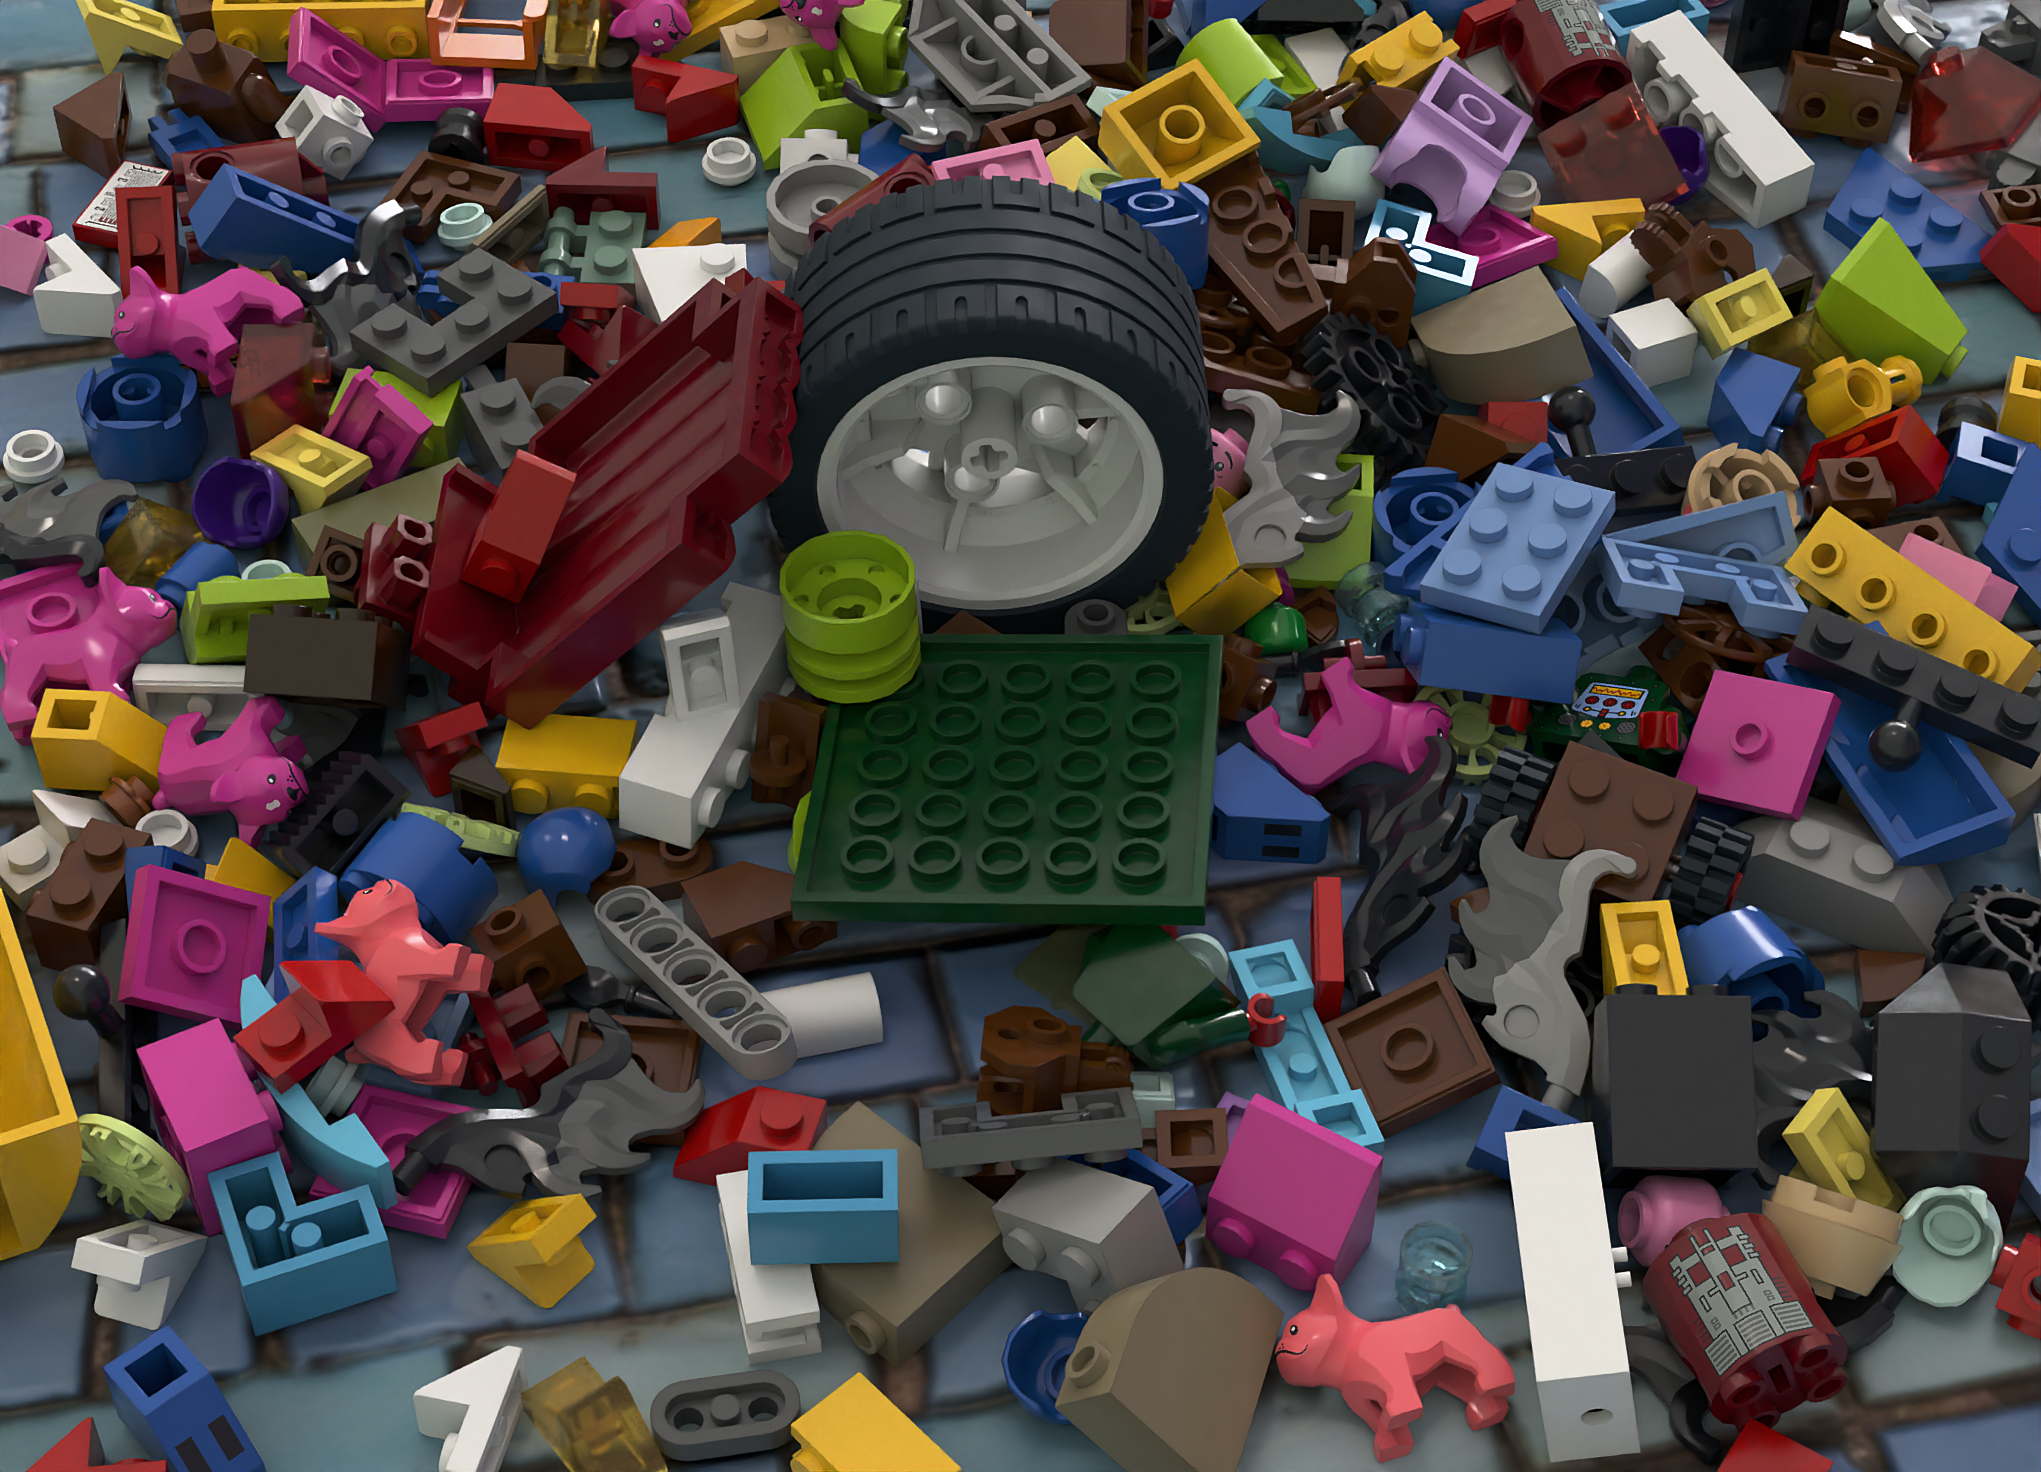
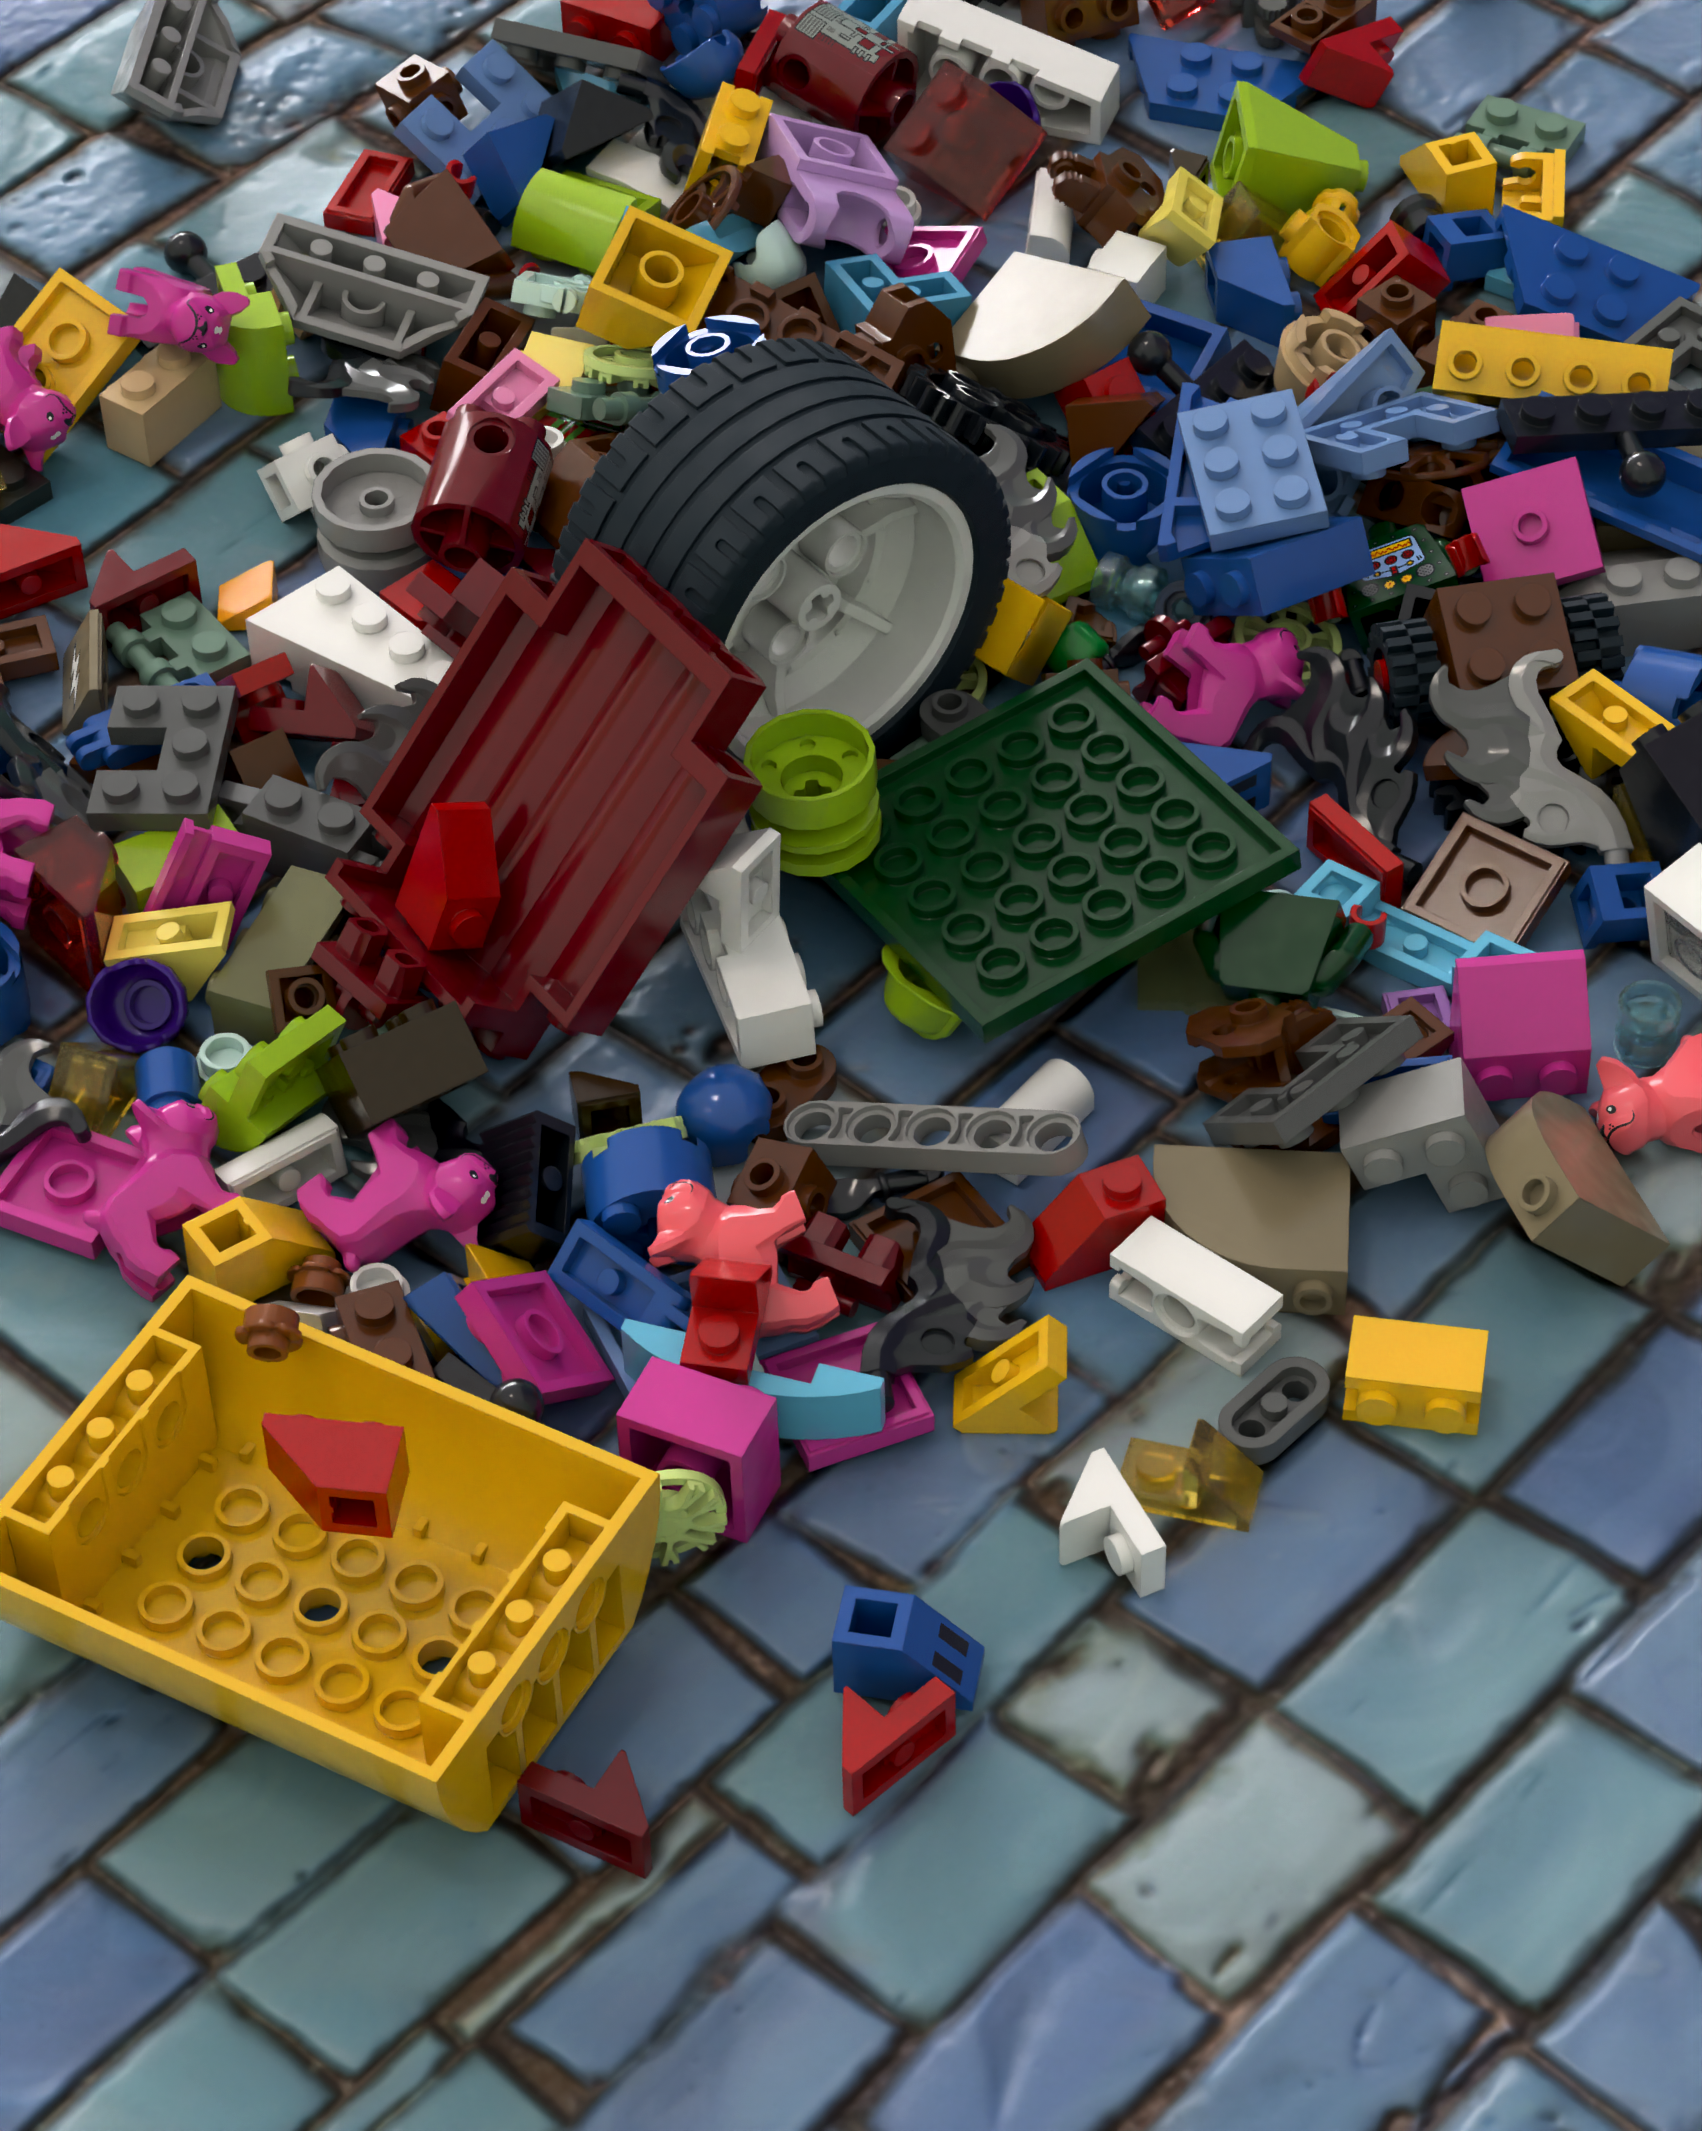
camera: 35 degrees left, 0 degrees up
white slope [71,1219,208,1330] -> none
dark azure brick [207,1151,398,1337] -> none
red slope [393,701,488,797] -> none
light aqua plate [438,203,493,251] -> none
yellow brick [495,714,639,819] -> none
red slope [631,54,741,143] -> none
reddish brown slope [680,861,838,973] -> none
white plate [702,137,756,187] -> none
lime slope [740,38,869,170] -> none
dark azure brick [747,1149,899,1265] -> none
reddish brown hips [749,691,827,810] -> none
blue hair [1001,1309,1089,1425] -> none
yellow slope [1530,198,1646,281] -> none

